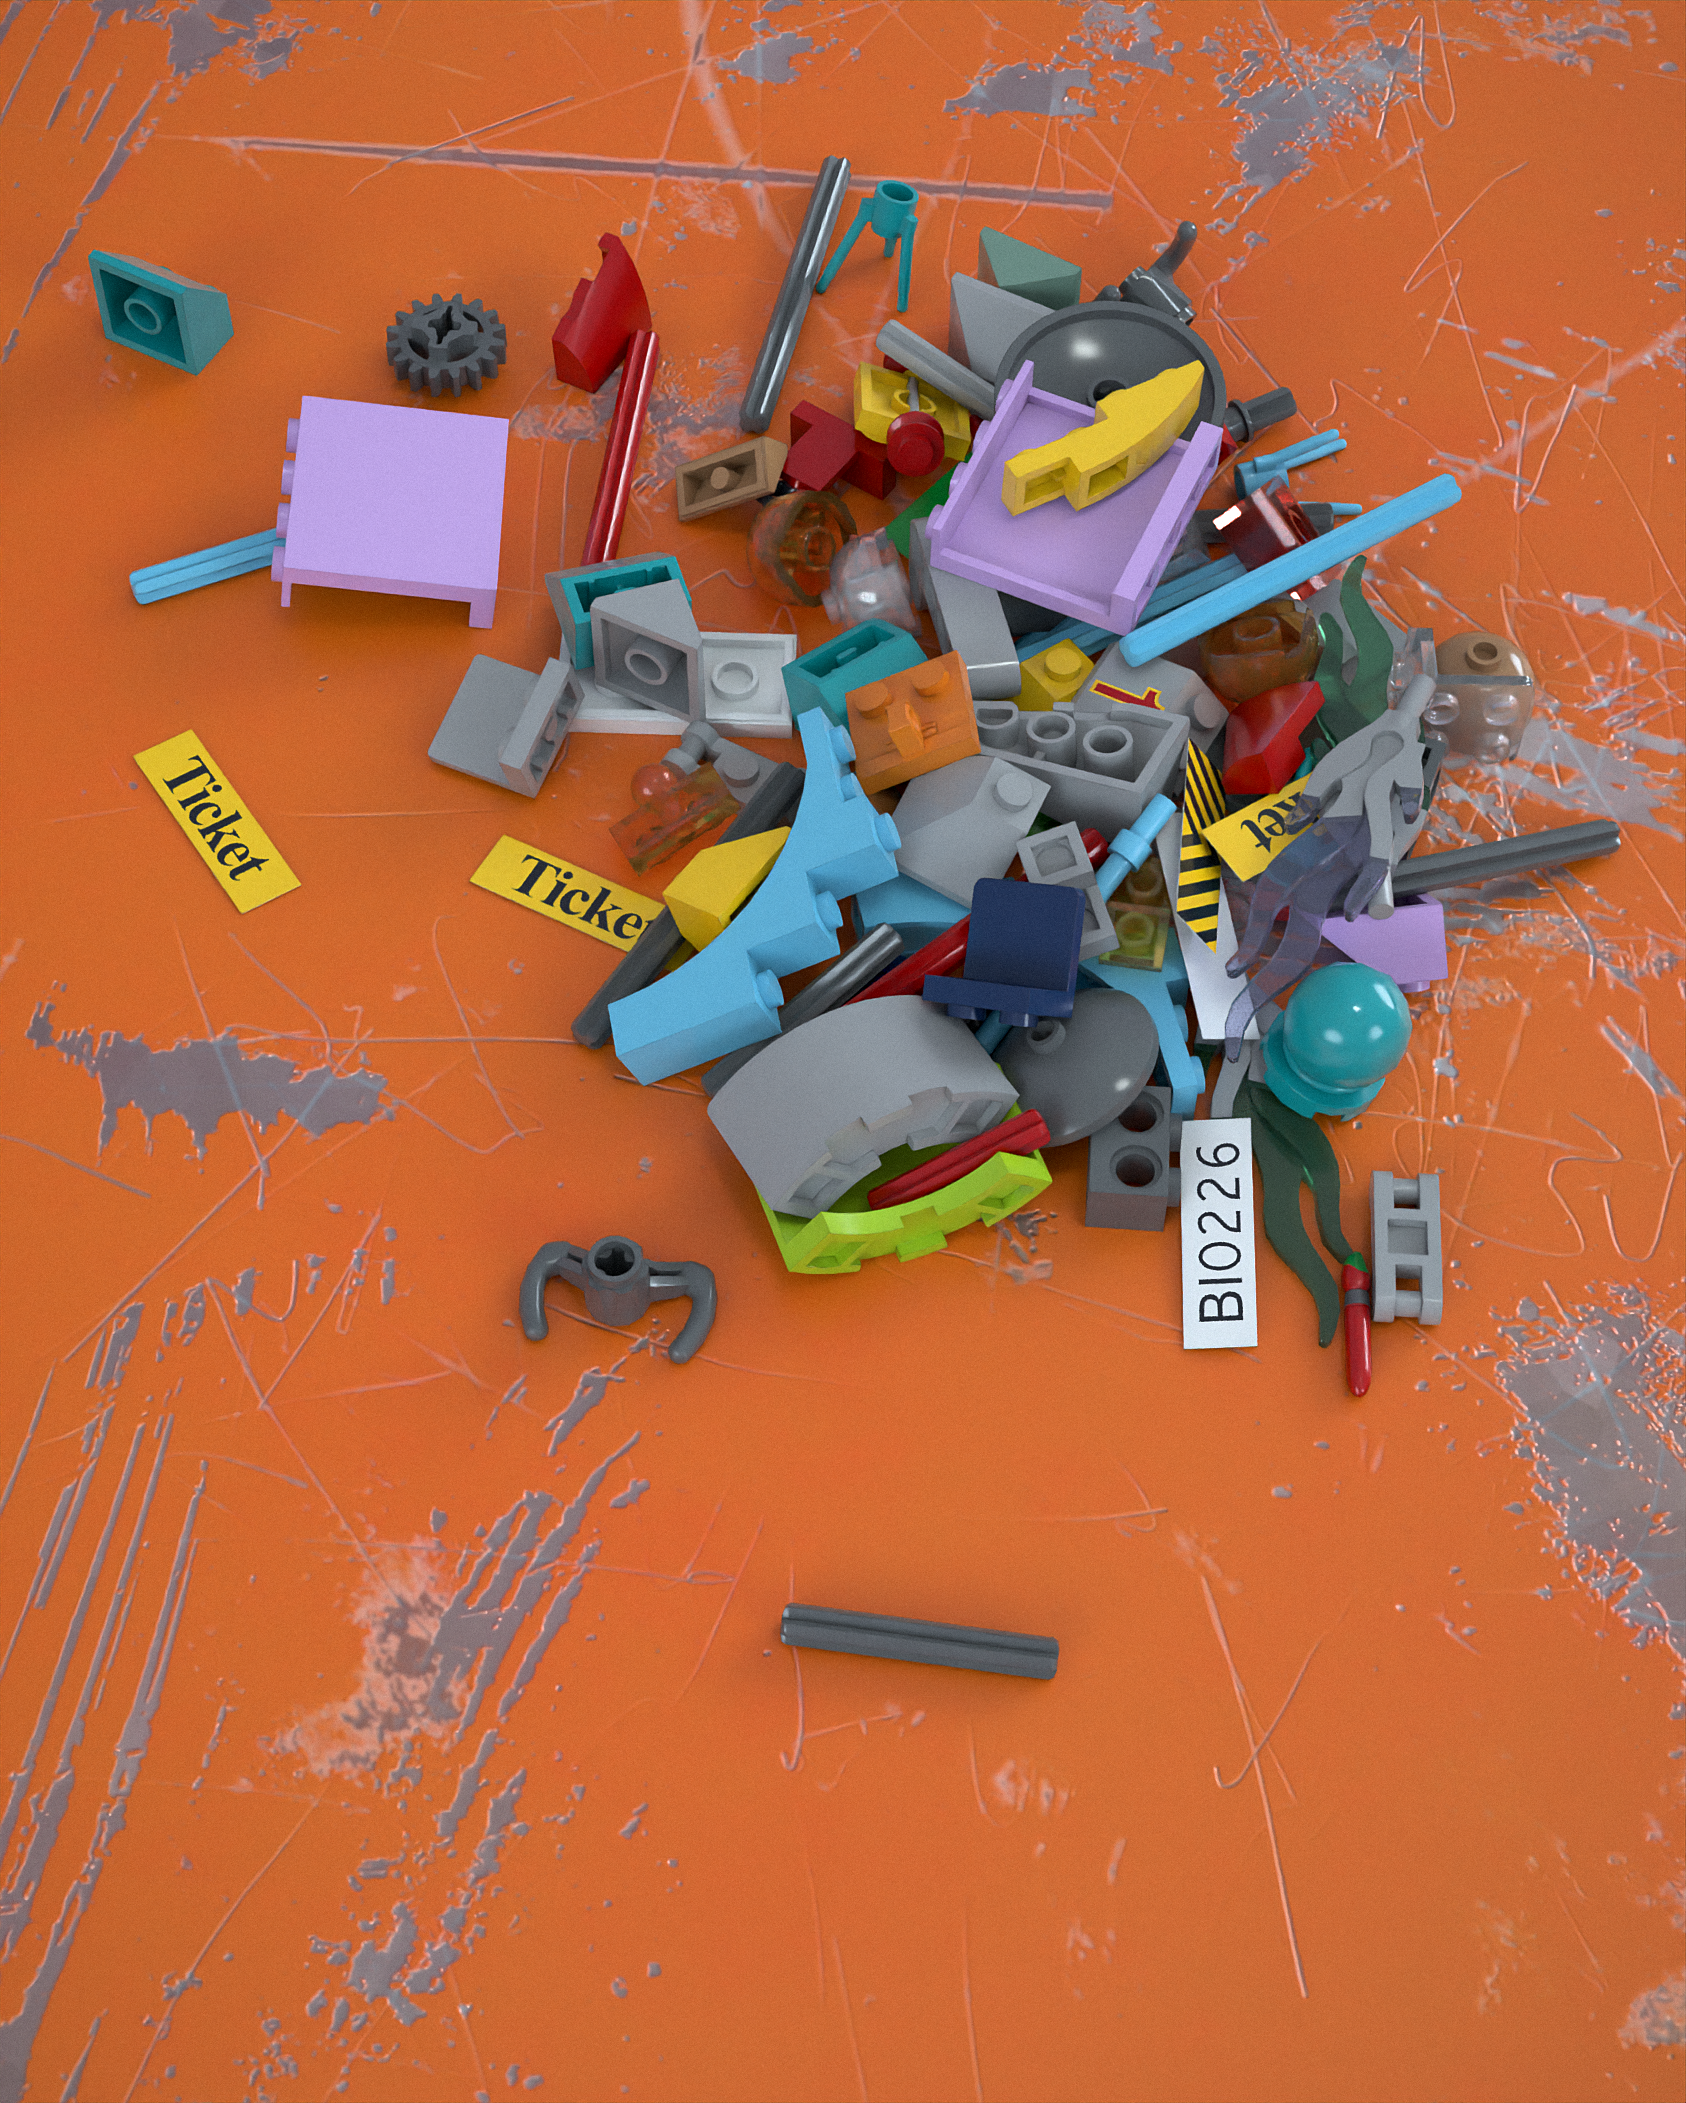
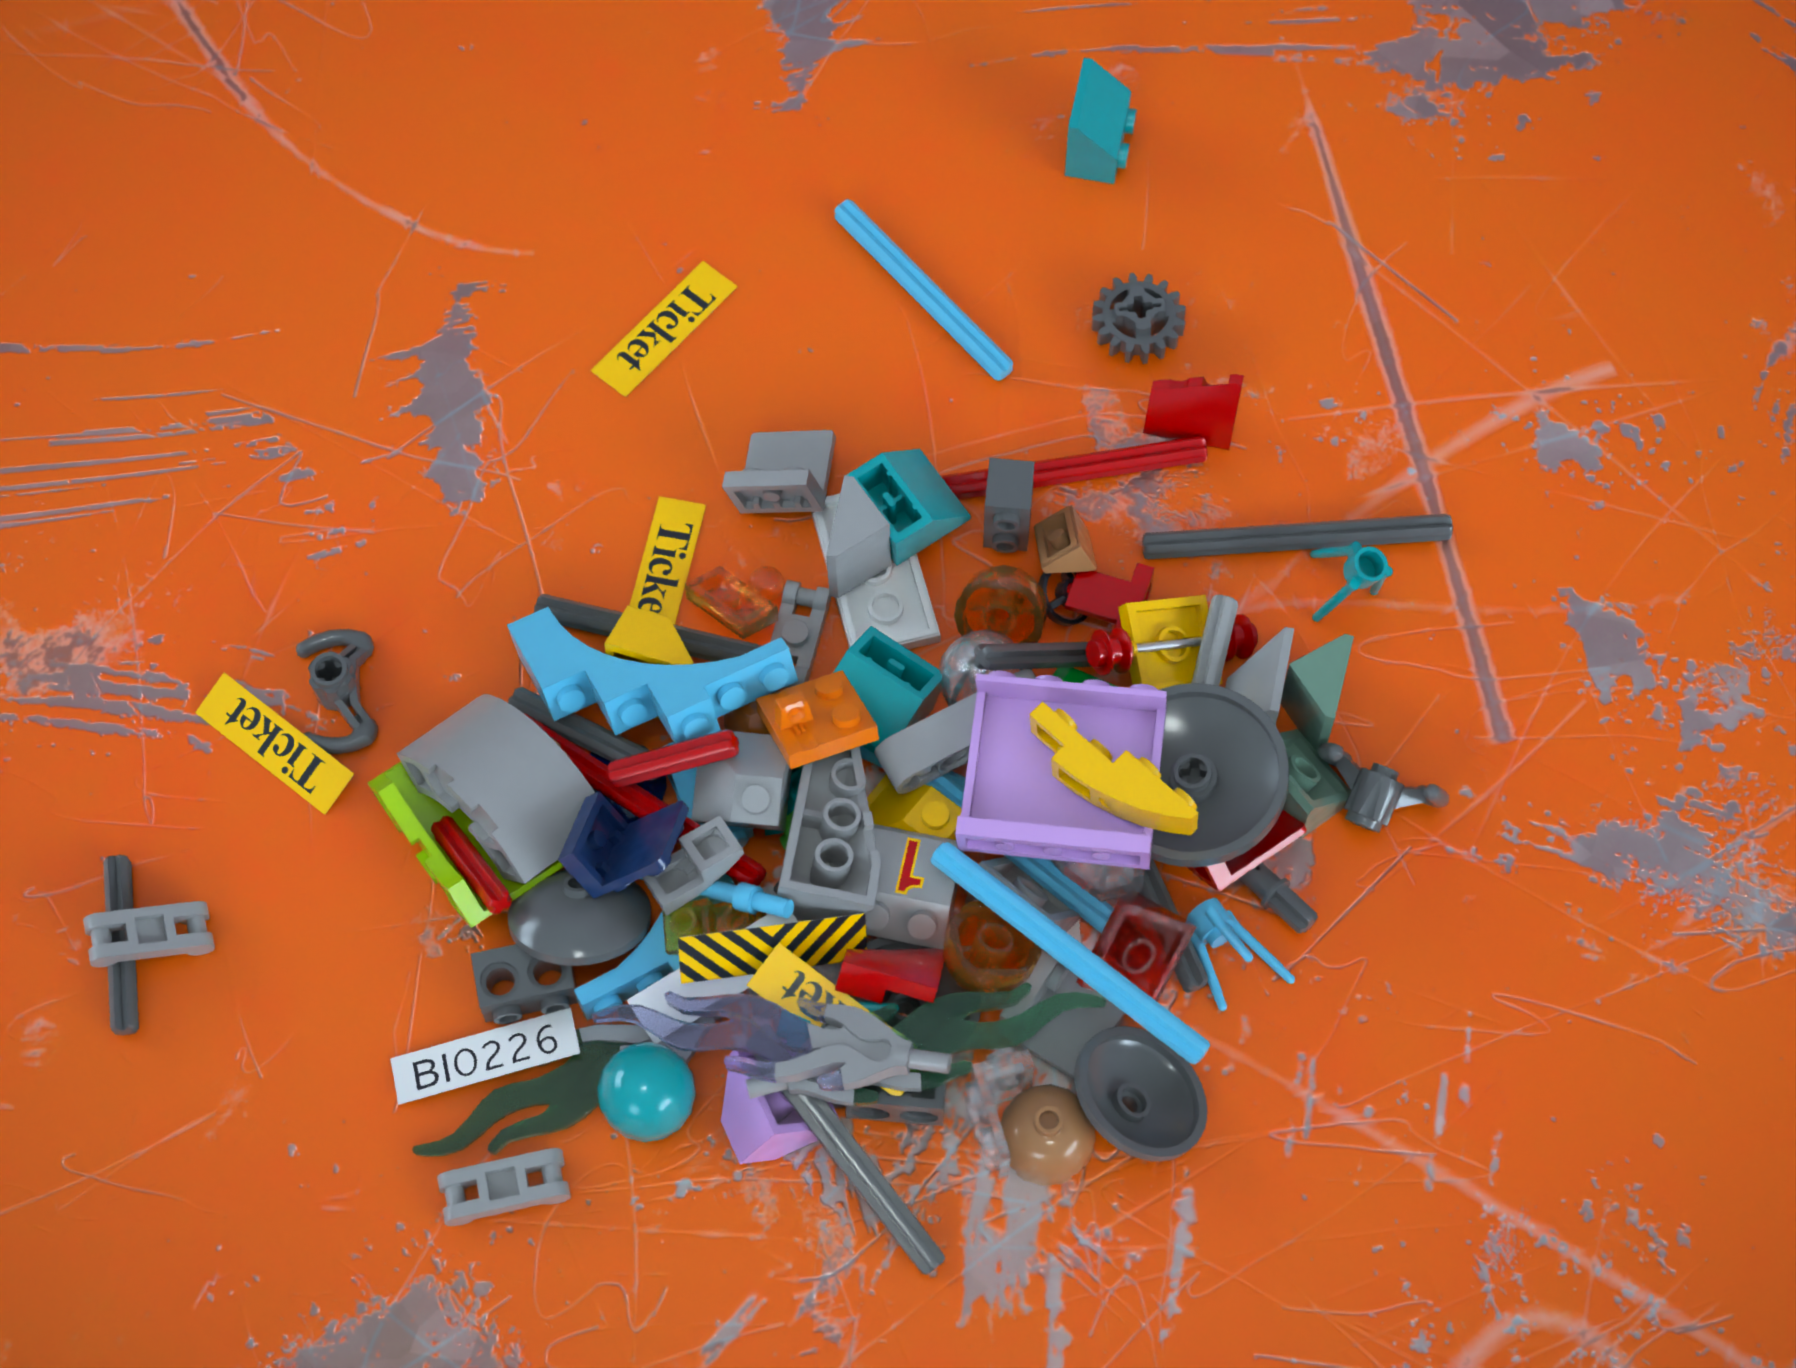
camera: 75 degrees right, 10 degrees up
lavender panel [271,396,509,629] -> none
red piece [1341,1251,1372,1398] -> none
none -> light grey plate [83,901,215,967]
none -> yellow sticker [195,672,354,815]
none -> red axle [607,729,739,788]
none -> dark grey axle [973,642,1091,670]
none -> dark grey brick [983,458,1035,553]
none -> dark grey dish [1074,1026,1207,1162]

